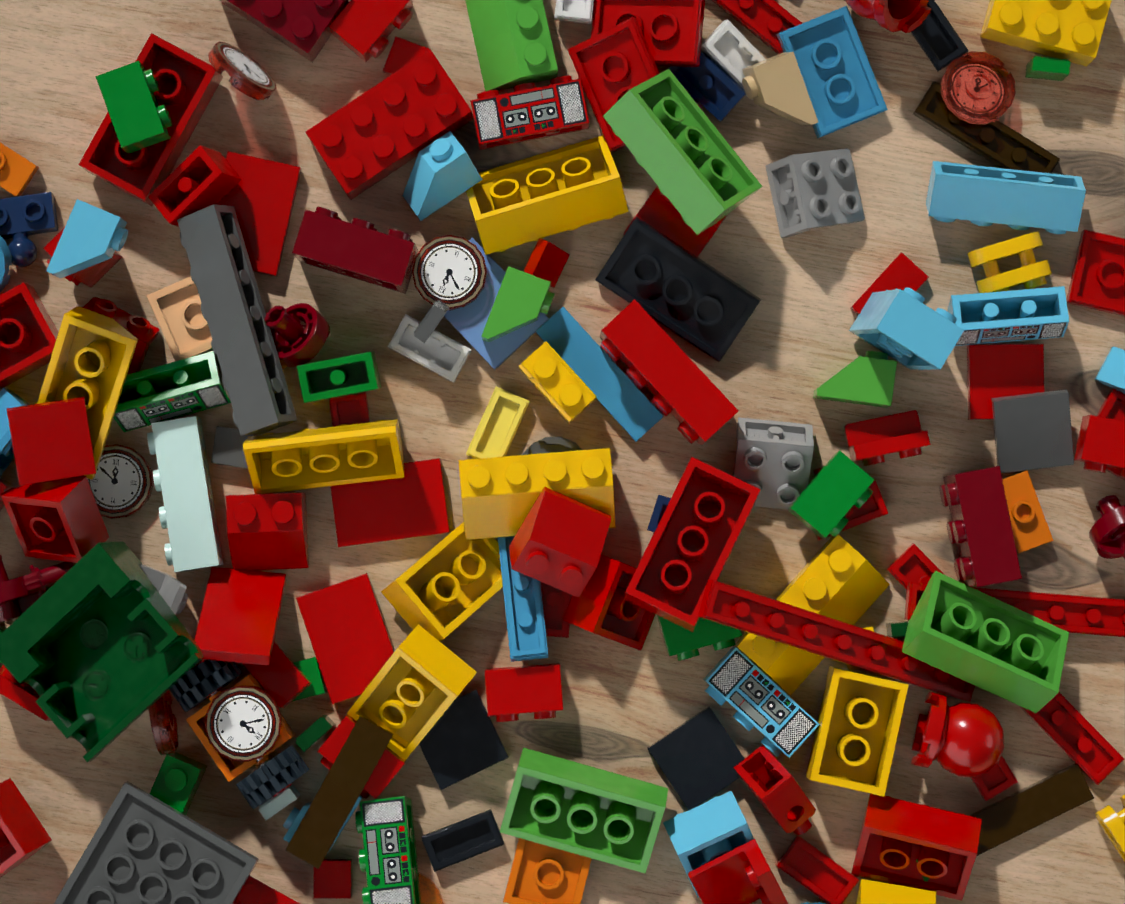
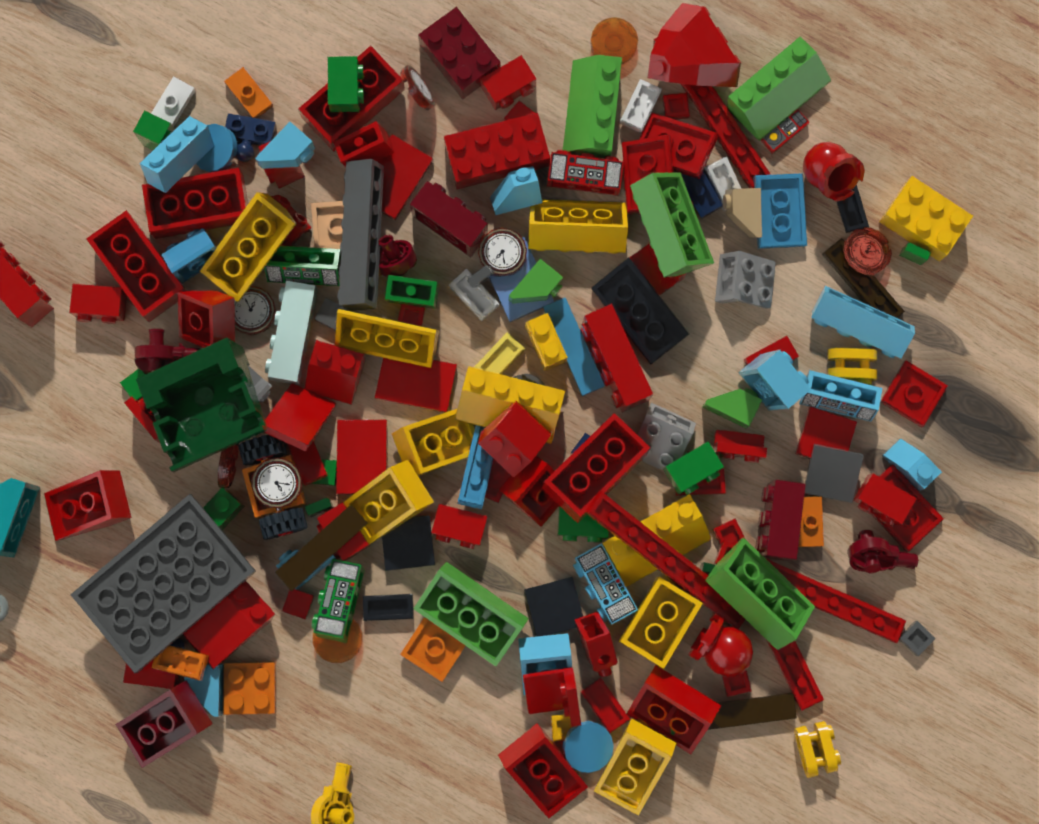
camera: 15 degrees right, 5 degrees down
red tile [7,397,96,485] -> none
light aqua tile [259,784,300,820] -> none
red tile [524,238,570,288] -> none

